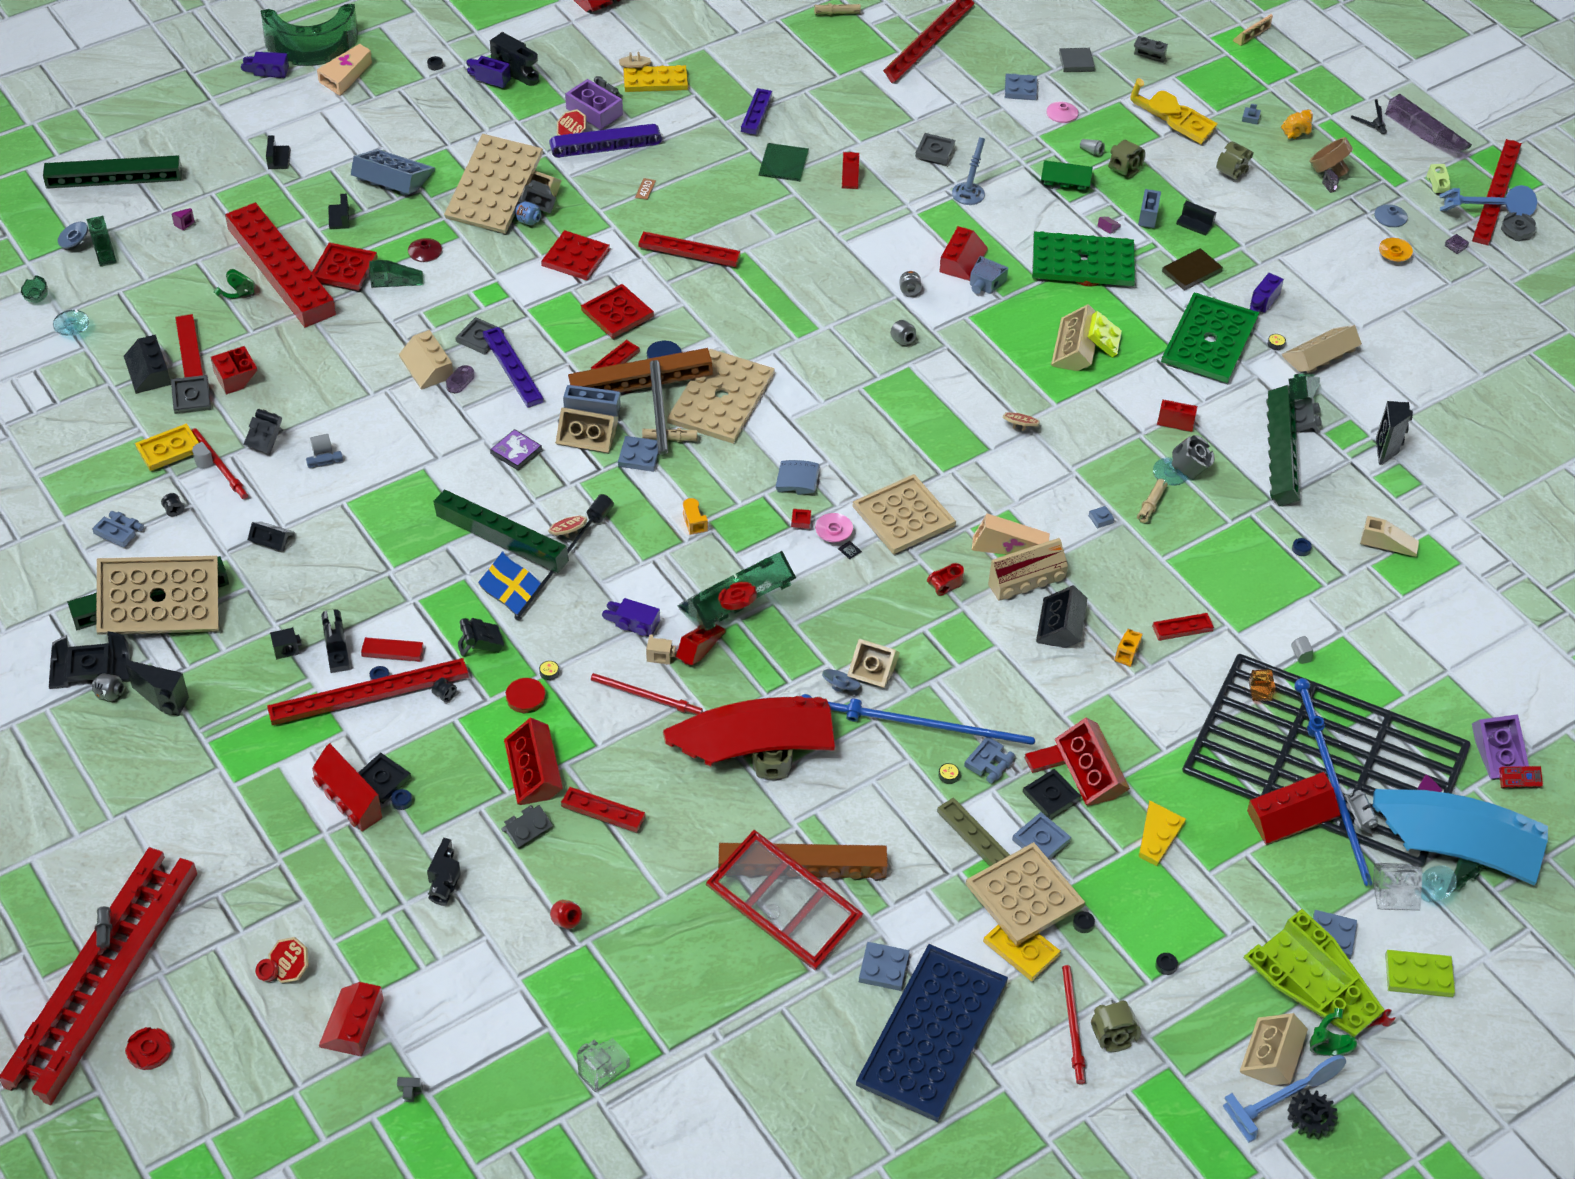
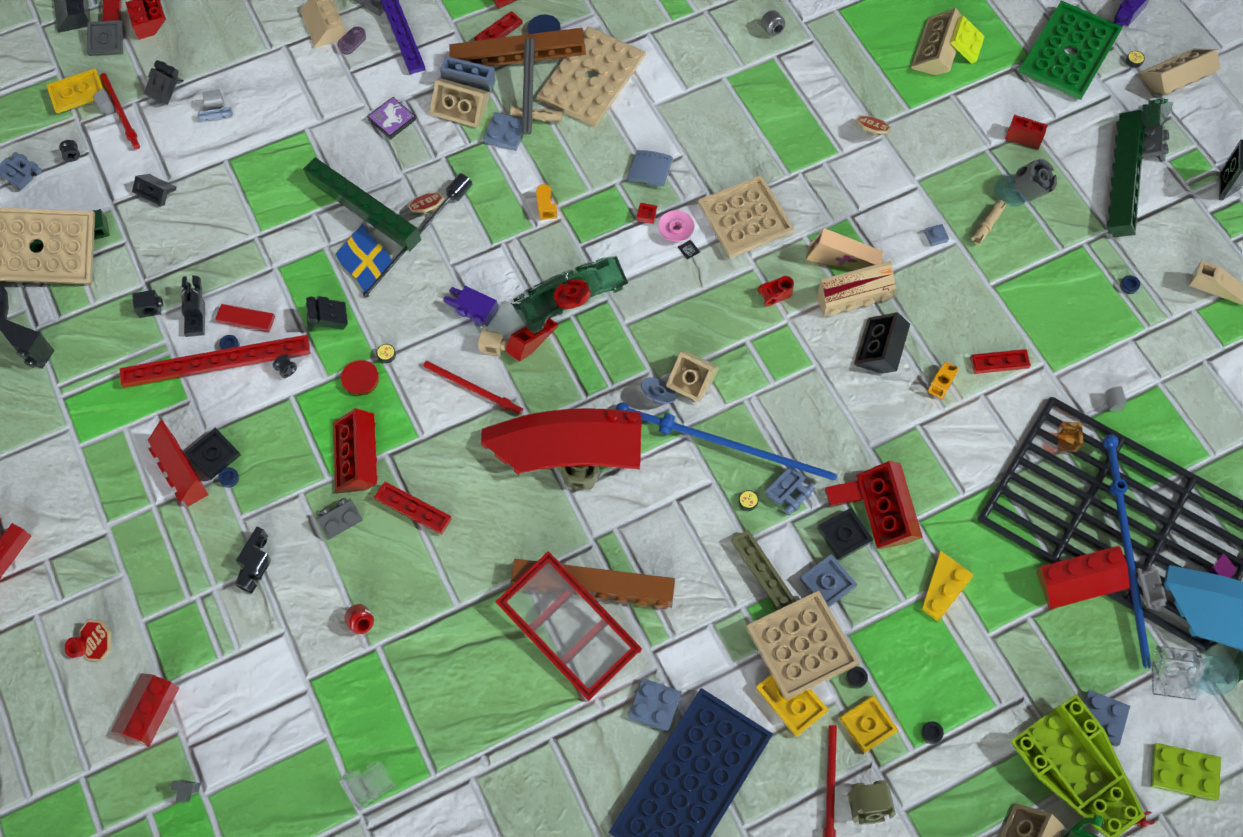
camera: 10 degrees right, 15 degrees up
none -> yellow tile [839,695,899,754]

